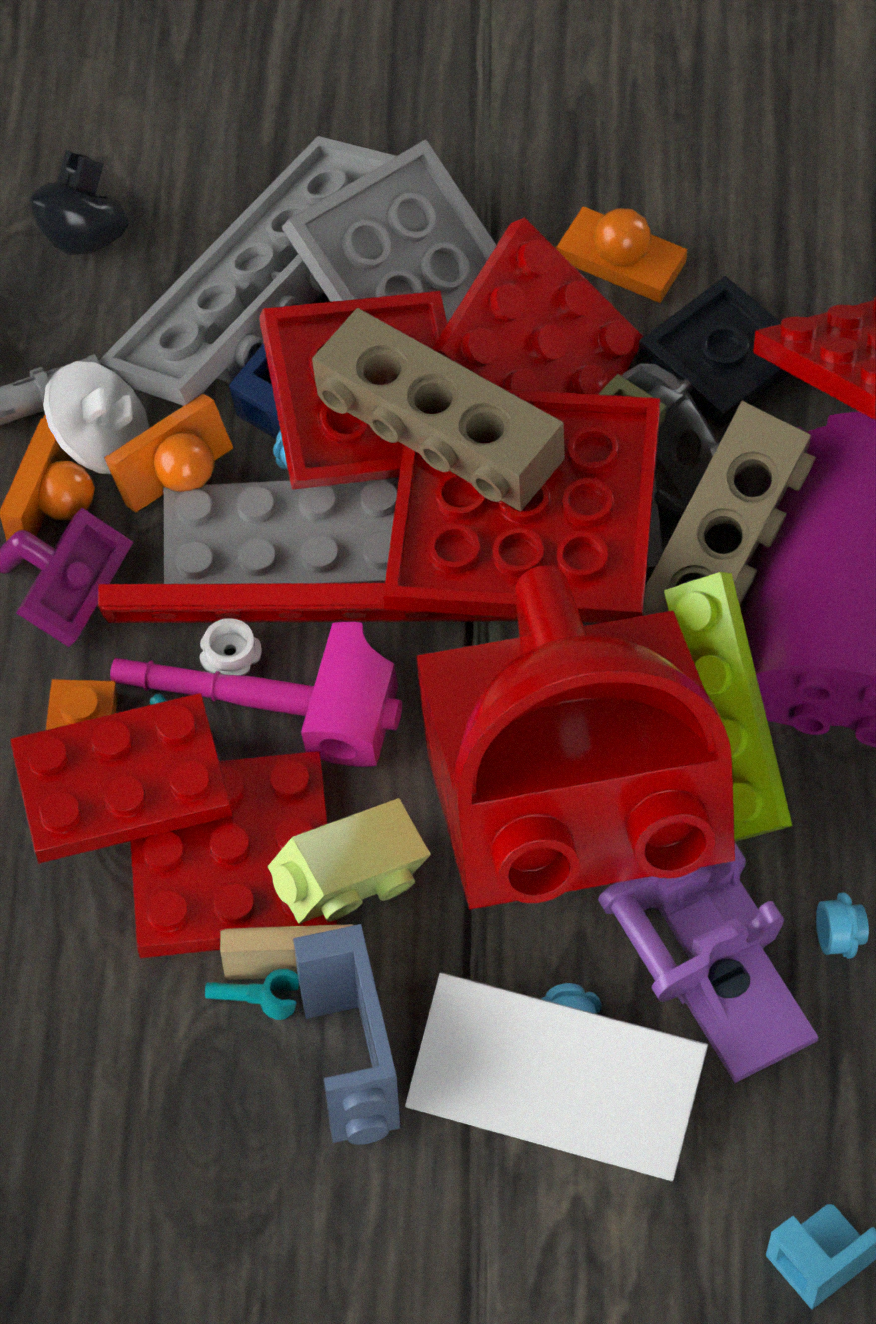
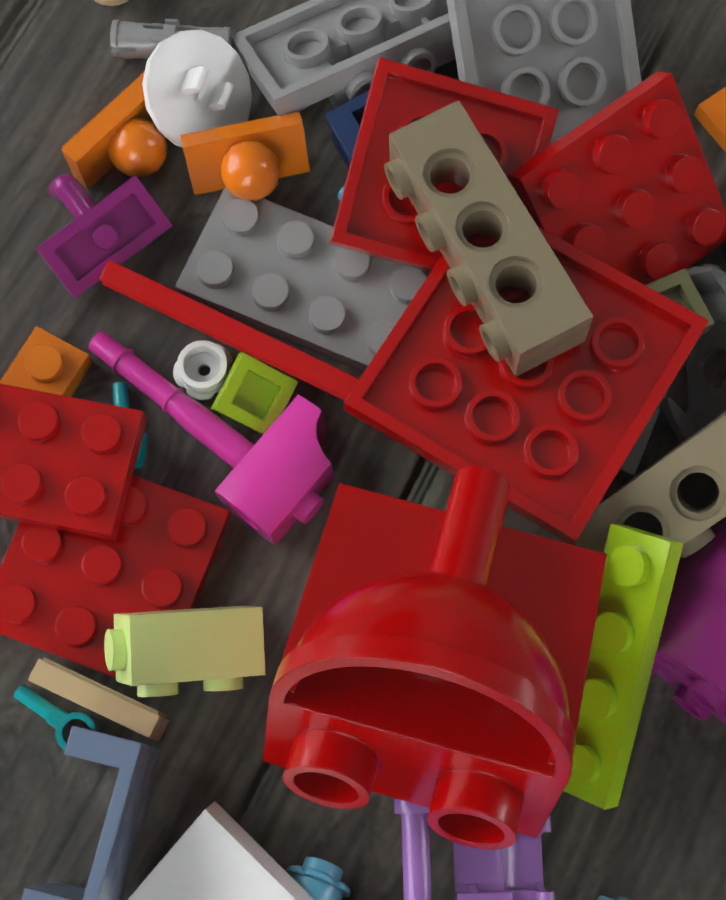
camera: 25 degrees right, 15 degrees up
none -> lime plate [211,352,298,435]

